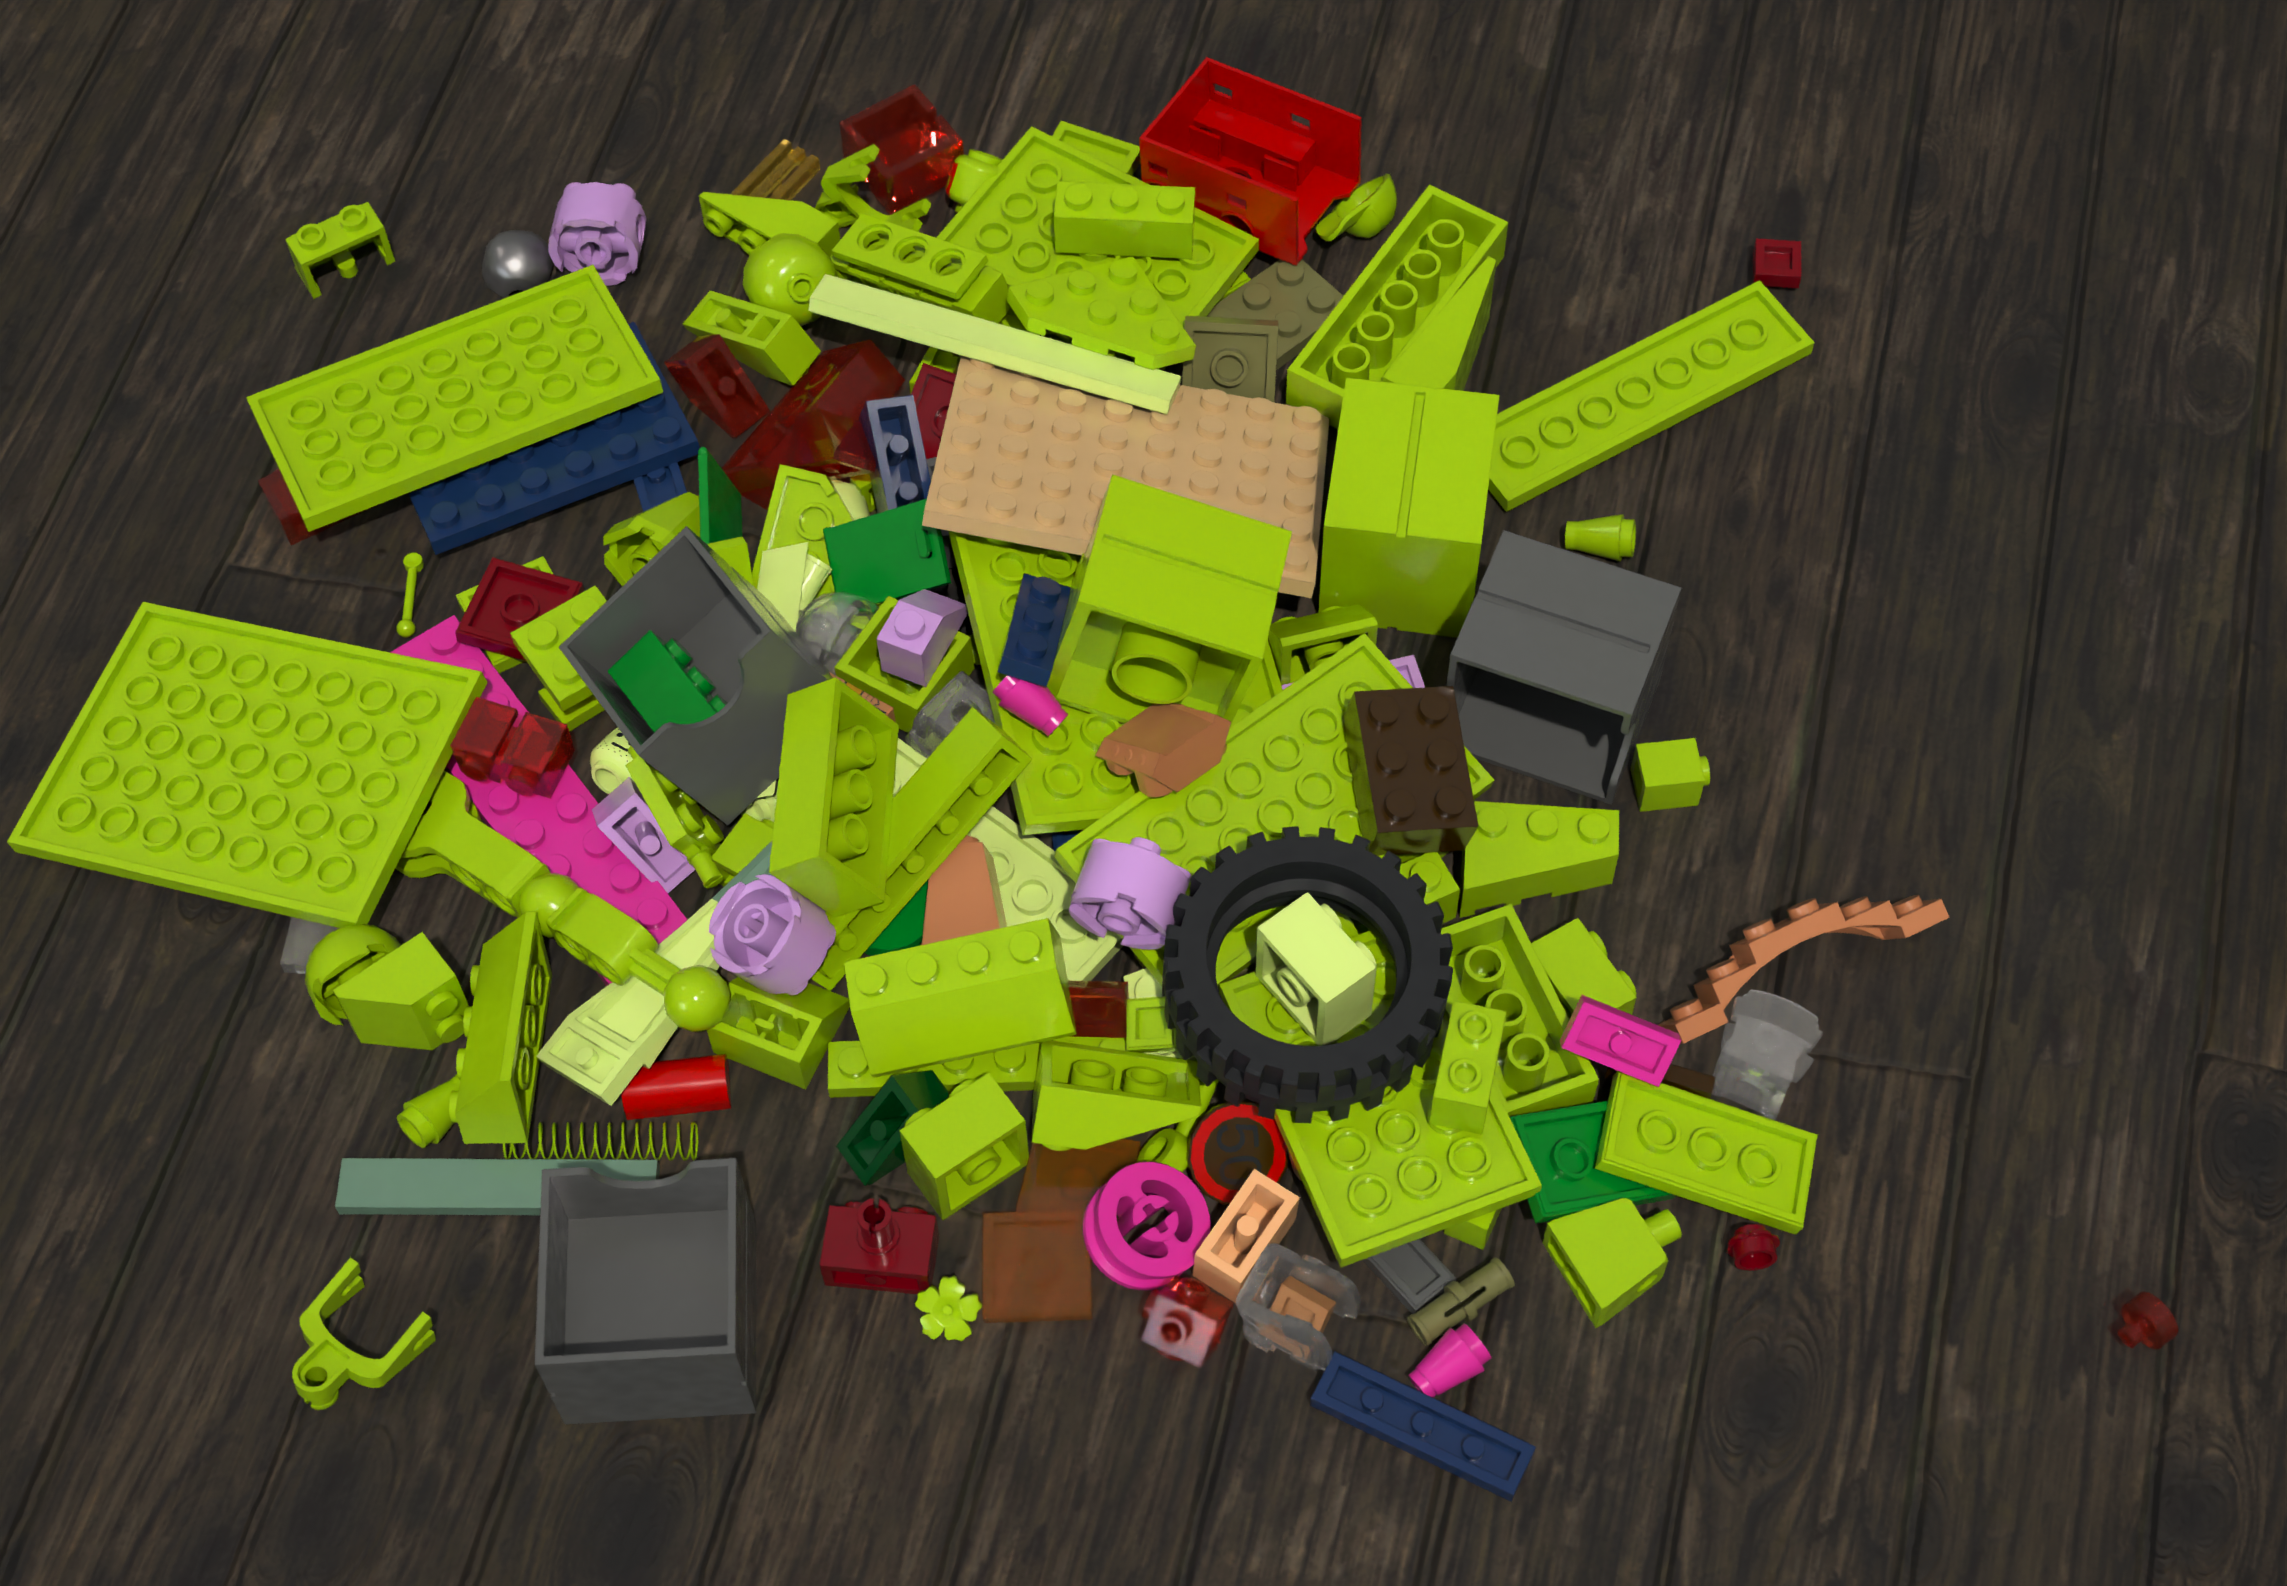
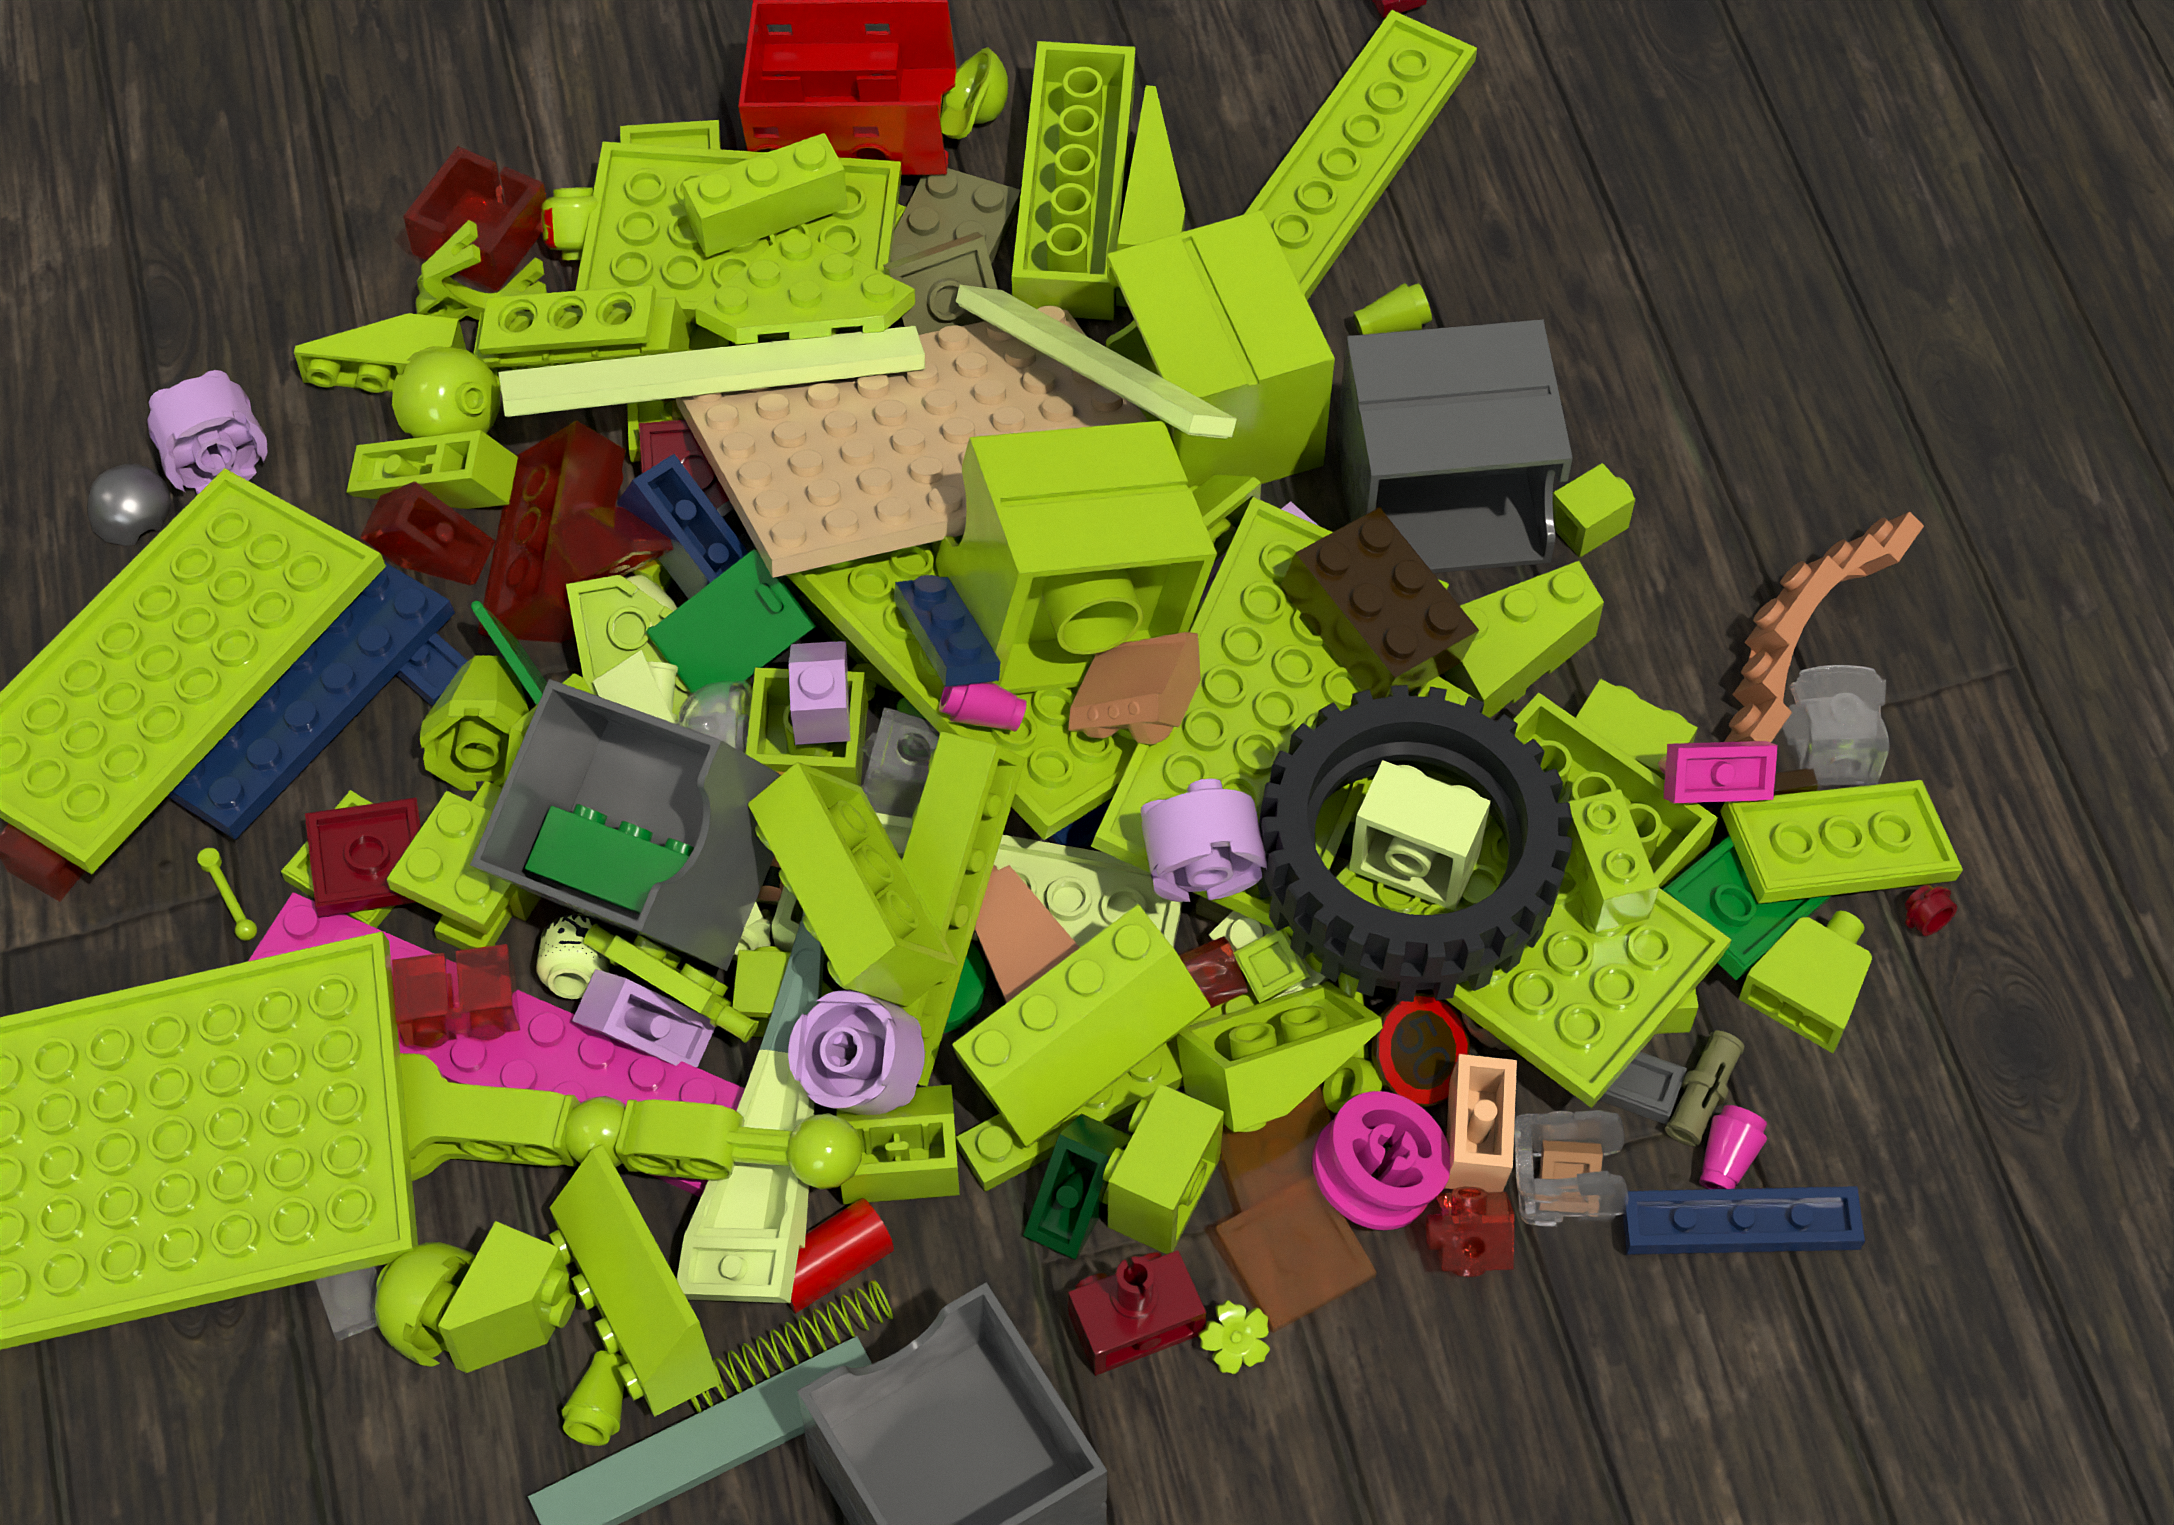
camera: 30 degrees left, 0 degrees up
clear yellow tile [731,139,821,200] -> none
none -> yellowish green tile [956,285,1237,439]

